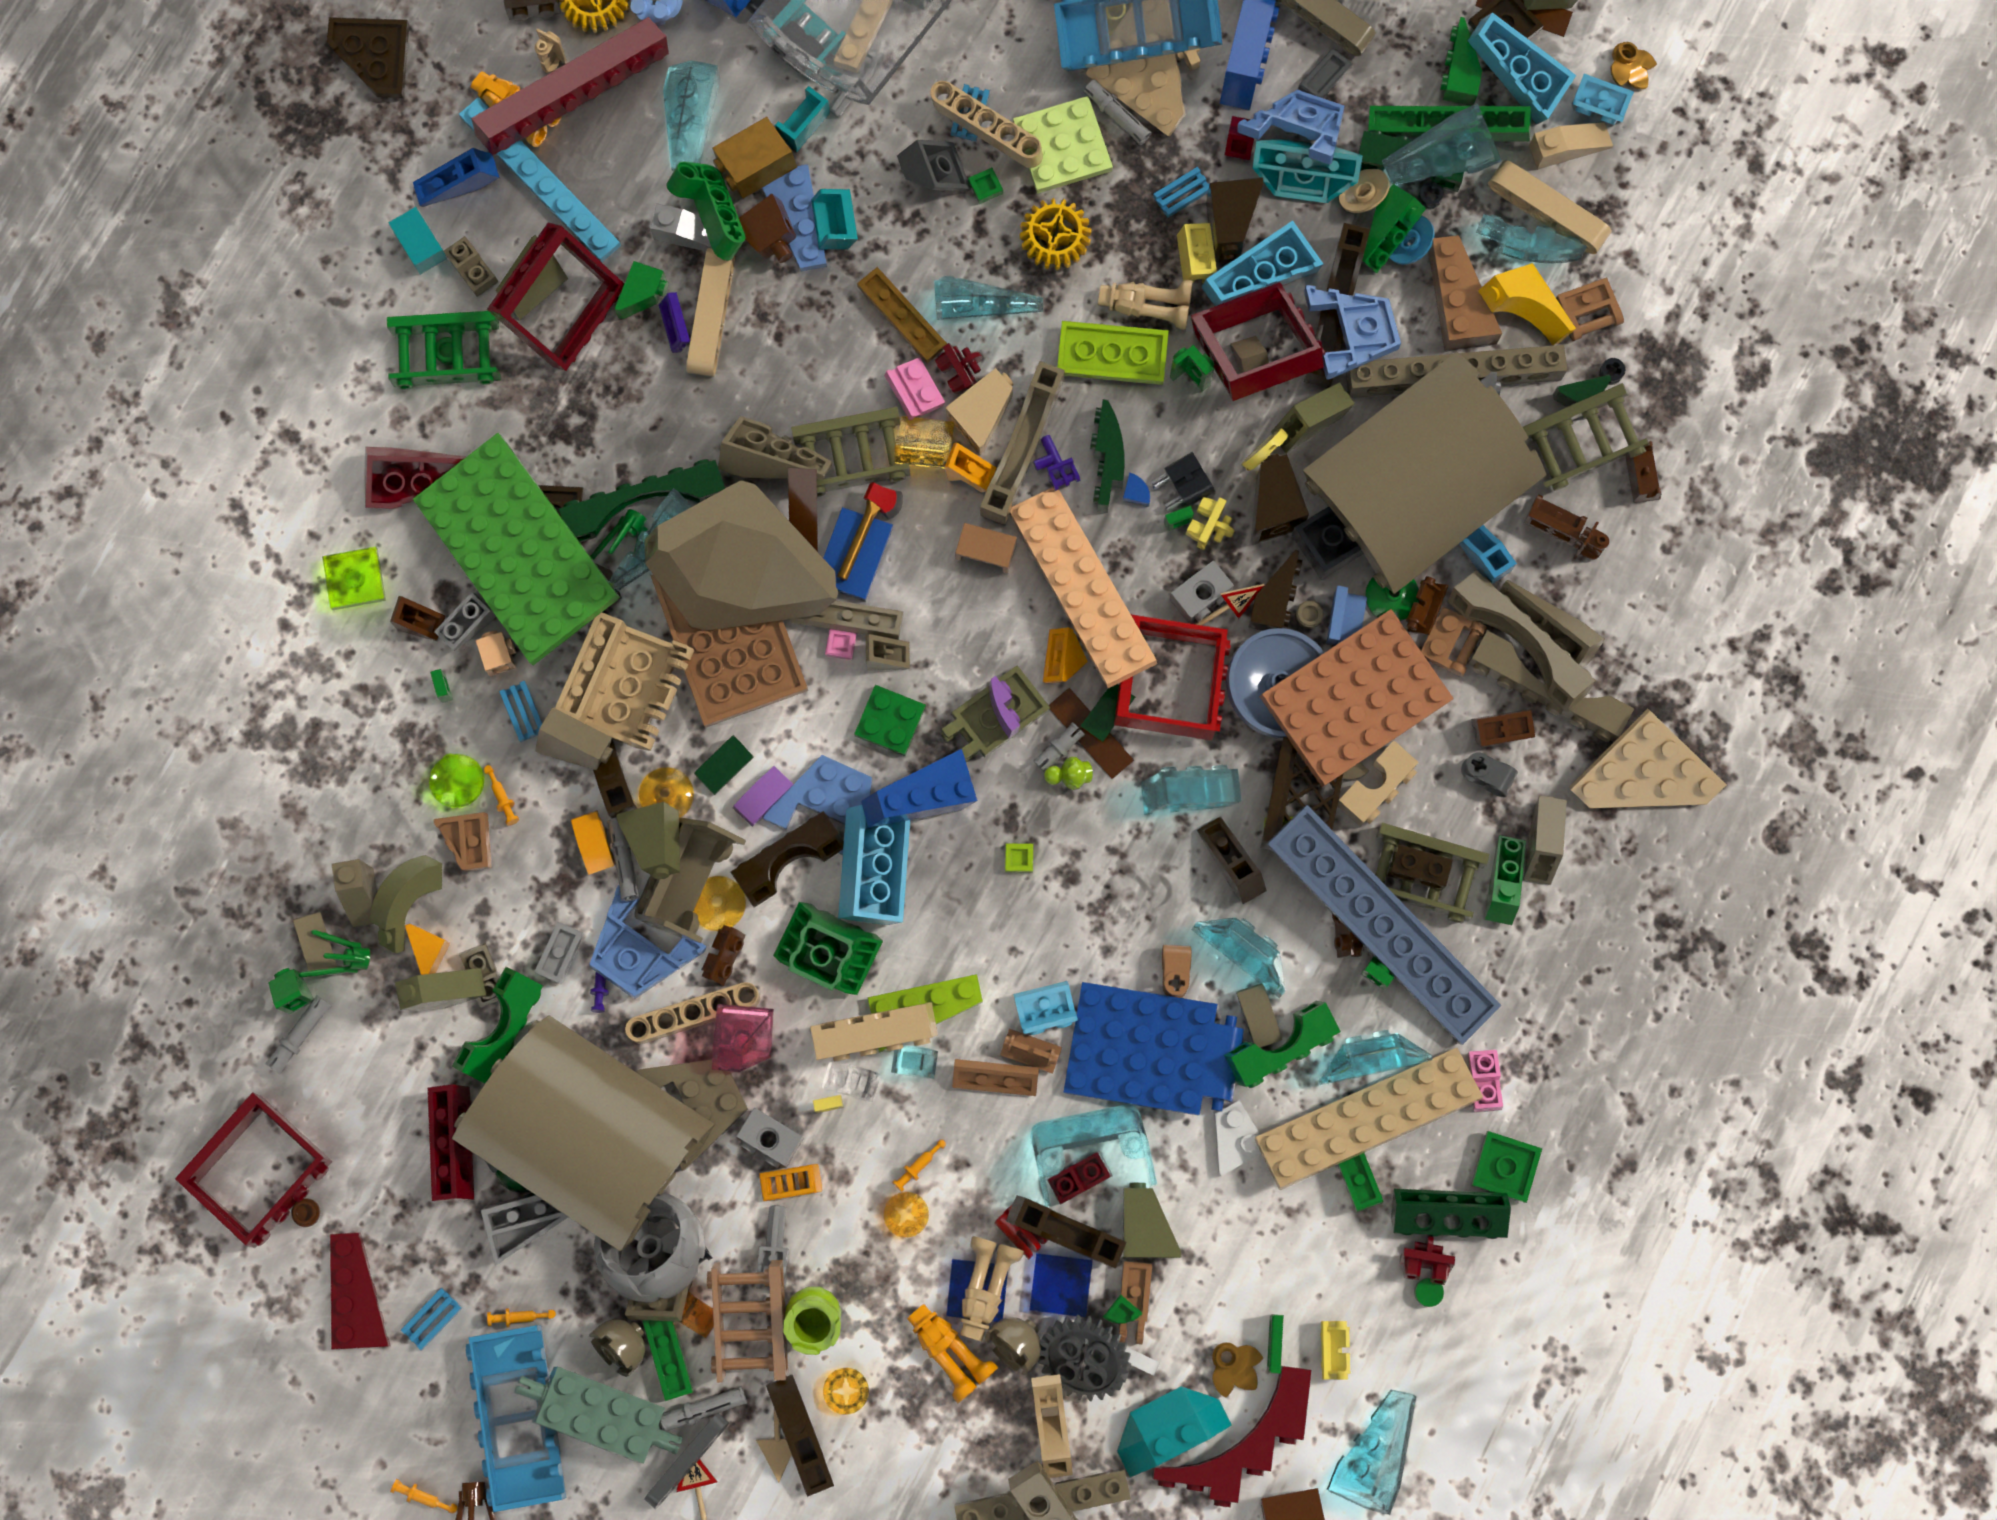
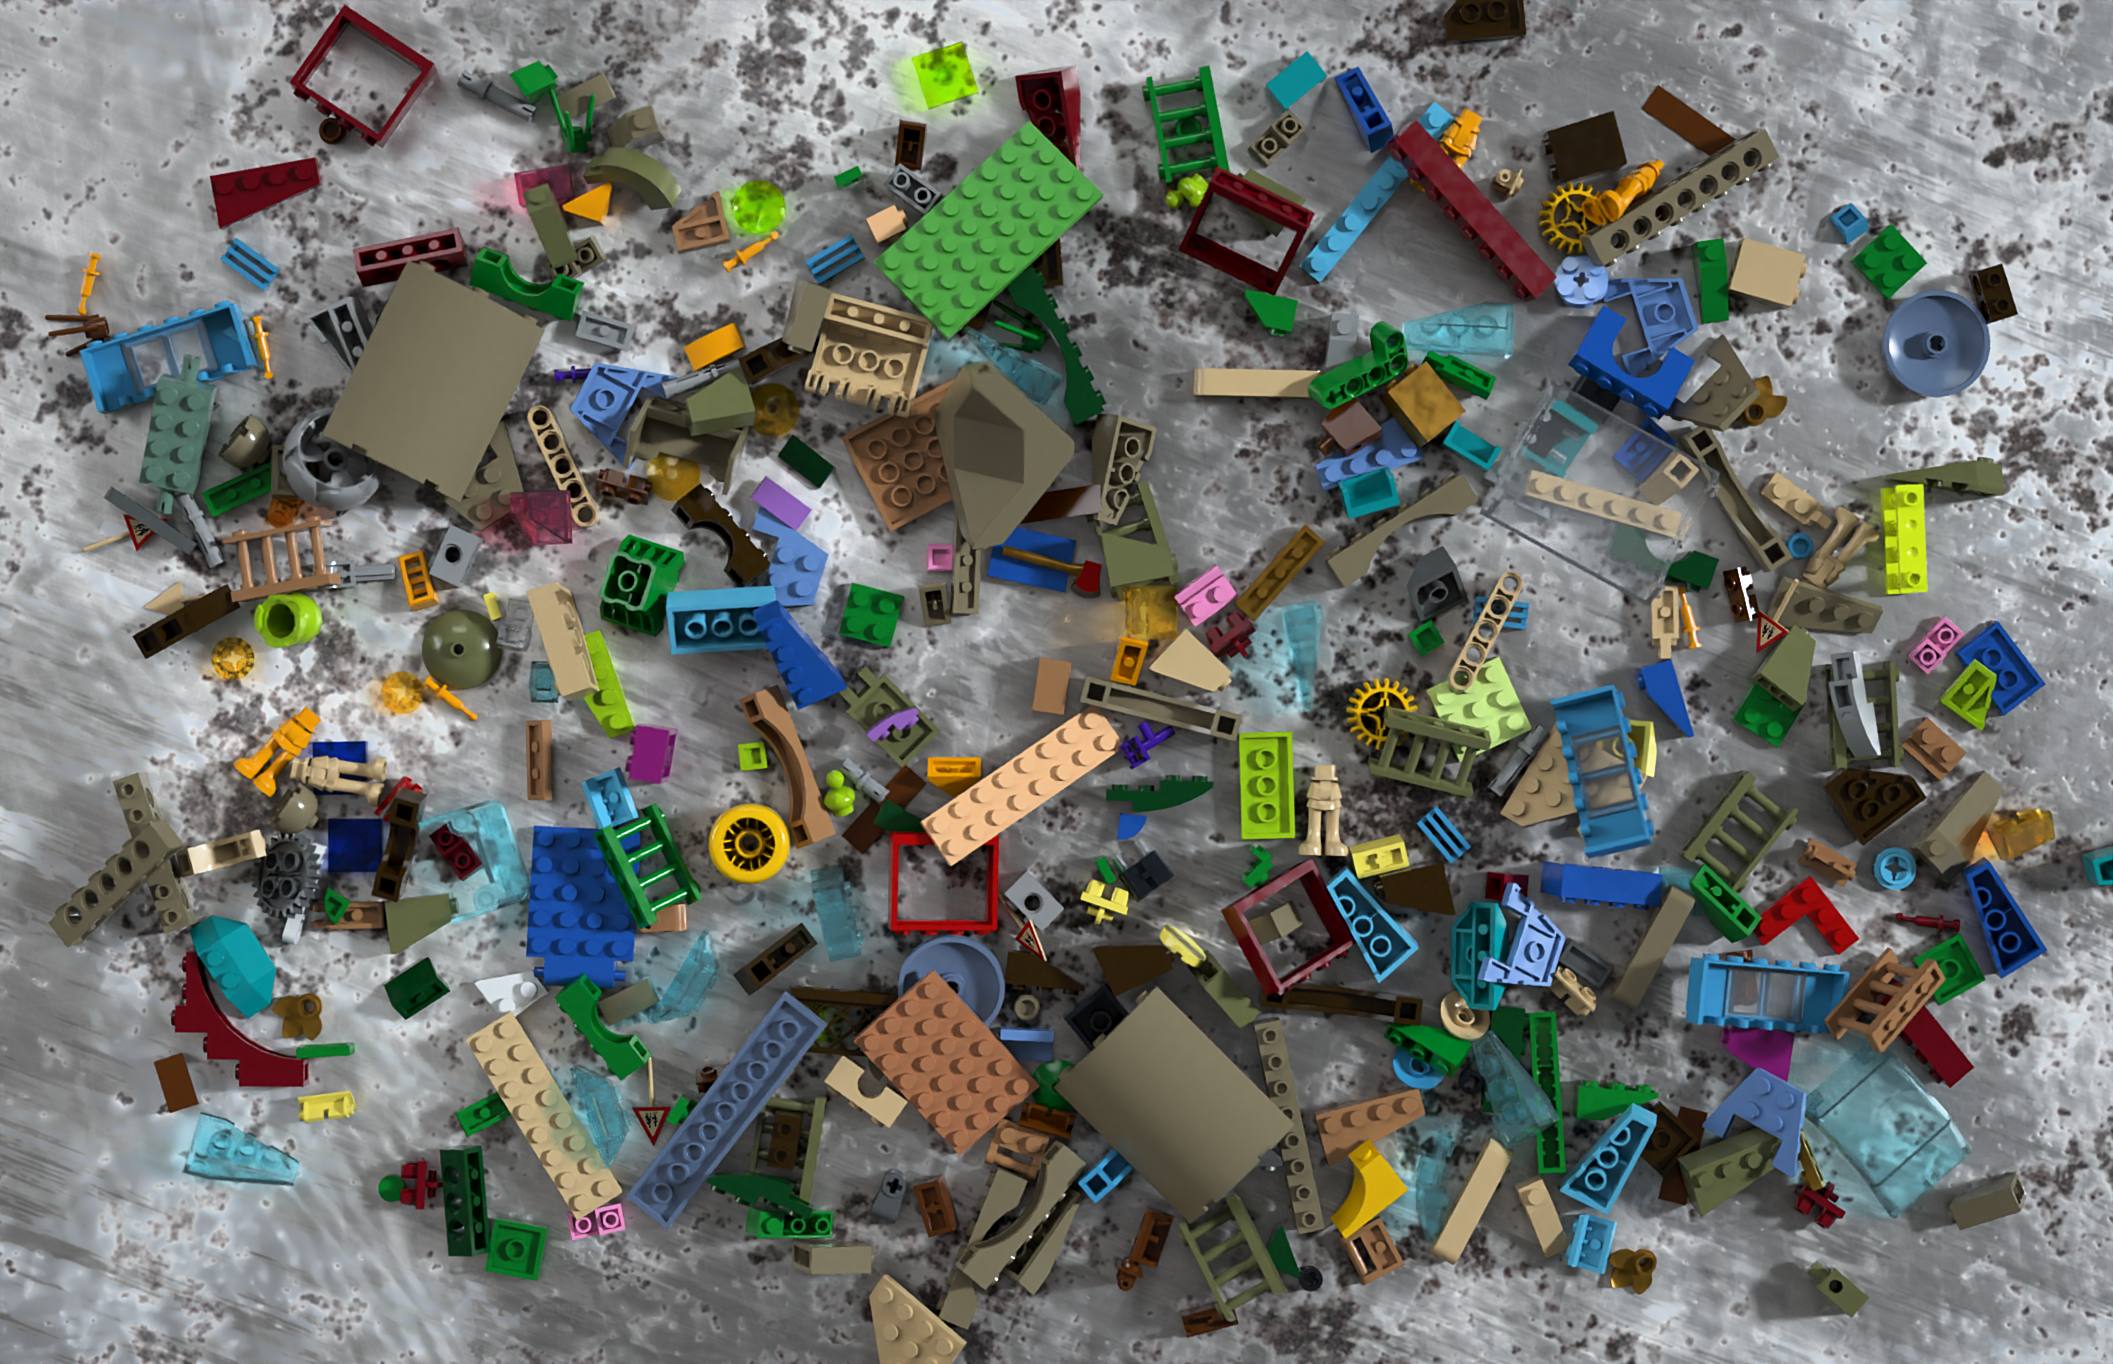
camera: 85 degrees right, 10 degrees up
dark purple tile [659,292,690,353] -> none
medium nougat hinge [1000,1029,1062,1074] -> none
medium blue wing [1304,285,1401,379] -> none
none -> dark green panel [384,957,450,1020]
none -> olive dish [422,610,503,689]
none -> clear pink brick [514,164,575,211]
none -> green fence [592,803,702,930]
none -> magenta brick [625,724,678,784]
none -> piece [632,1057,671,1146]
none -> dark green slope [706,1171,815,1220]
none -> yellow wheel [708,803,791,885]
none -> medium nougat arch [739,685,836,849]
none -> olive slope [1100,533,1178,588]
none -> lime animal [1165,173,1208,209]
none -> dark tan arch [1325,473,1479,588]
none -> olive fence [1368,706,1491,798]
none -> green hinge [1422,350,1496,400]
none -> tan hinge [1548,964,1598,1018]

